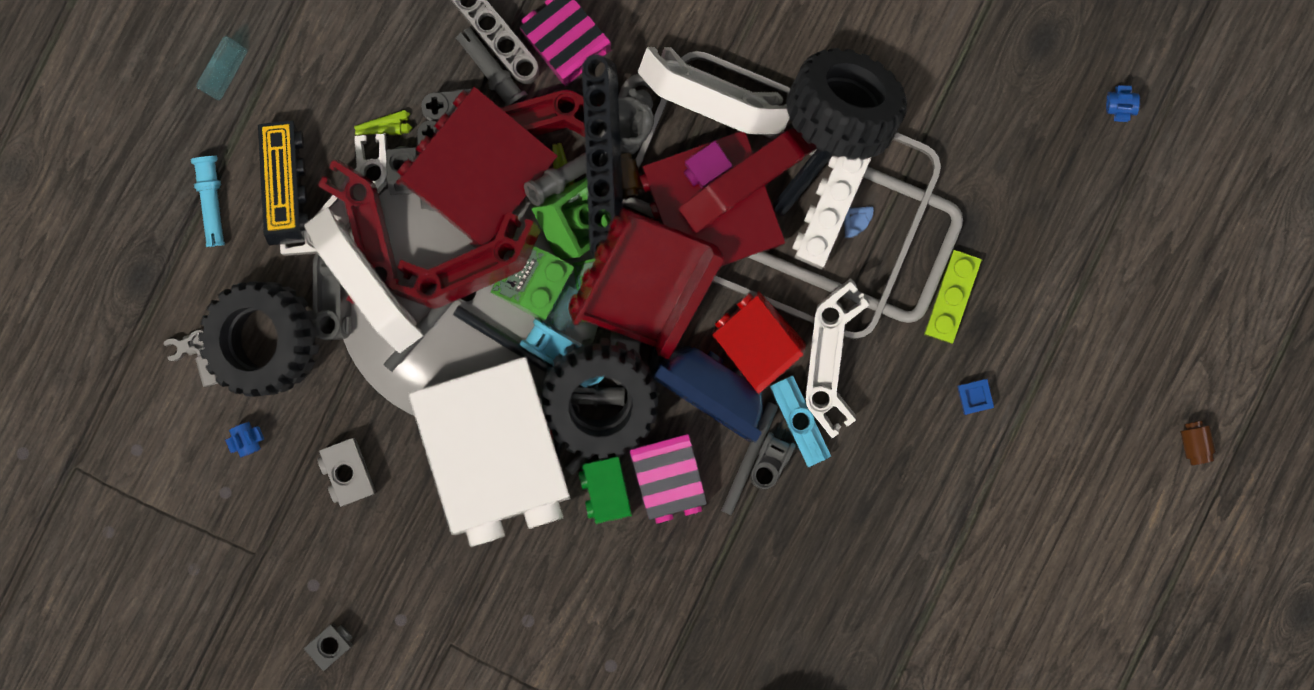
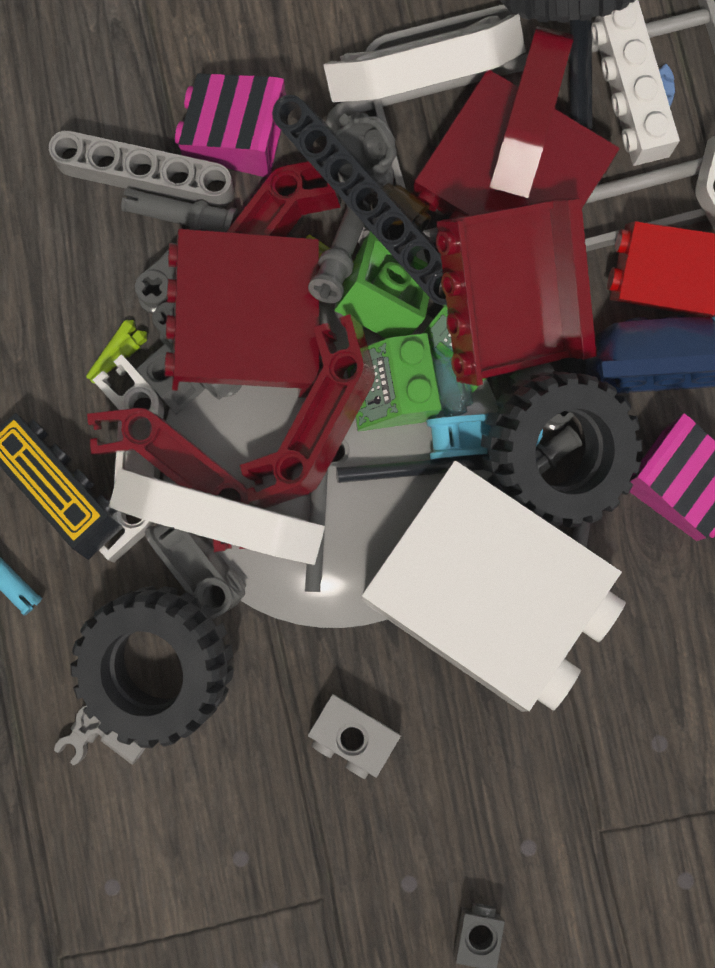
camera: 40 degrees left, 5 degrees down
blue gear [225,422,264,458] -> none
green brick [579,457,632,524] -> none
magenta brick [684,141,732,189] -> none

